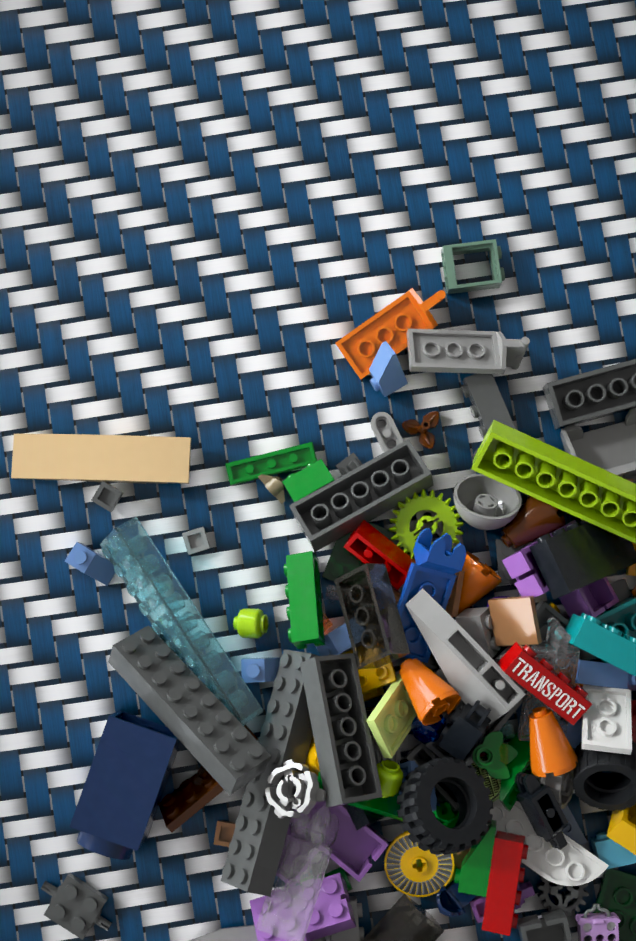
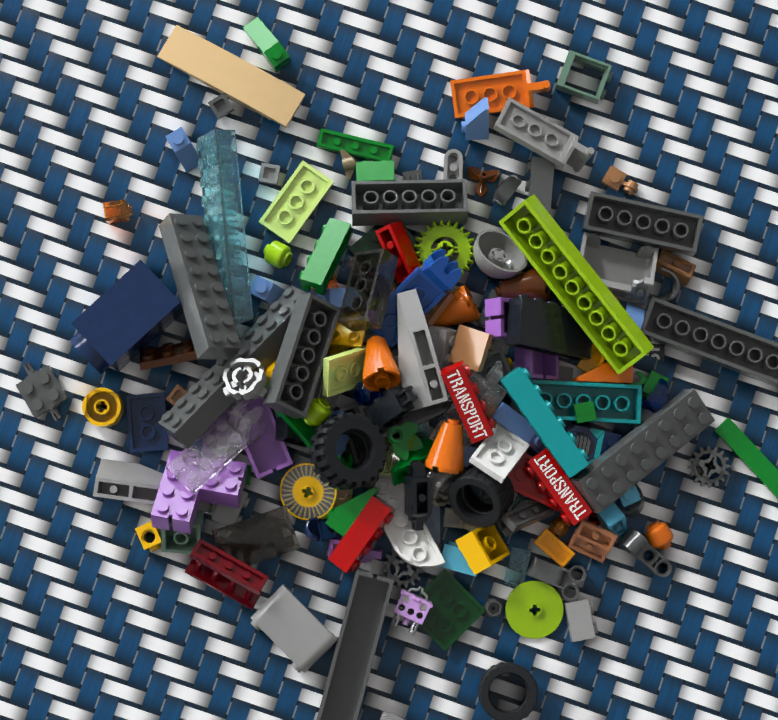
camera: 25 degrees right, 0 degrees up
none -> yellow brick [82,387,124,428]
none -> clear orange brick [103,199,133,225]
none -> dark blue plate [126,392,169,453]
none -> slope [243,17,291,73]
none -> yellowish green plate [258,160,334,244]
none -> light grey tile [443,507,463,528]
none -> dark grey helmet [493,175,522,207]
none -> medium nougat plate [601,165,639,195]

